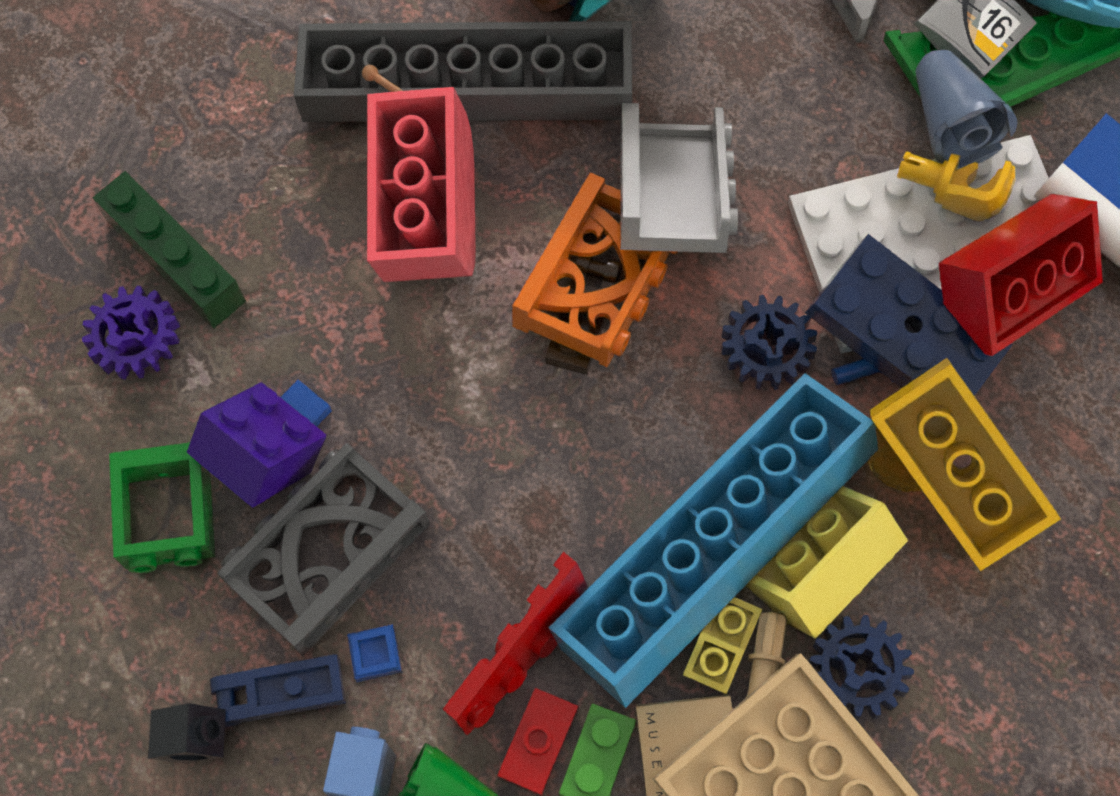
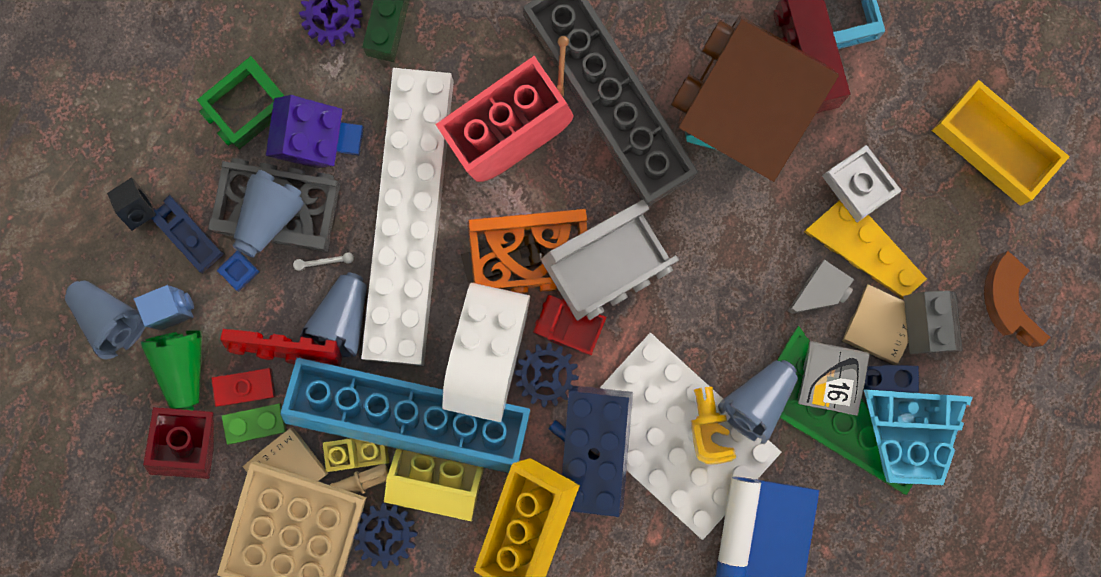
camera: 55 degrees right, 15 degrees up
red slope [939,194,1103,356] -> none
none -> sand blue cone [233,170,304,258]
none -> white hinge [293,252,354,271]
none -> sand blue cone [300,272,367,357]
none -> white brick [361,68,454,366]
none -> white brick [442,282,530,422]
none -> red piece [533,295,607,356]

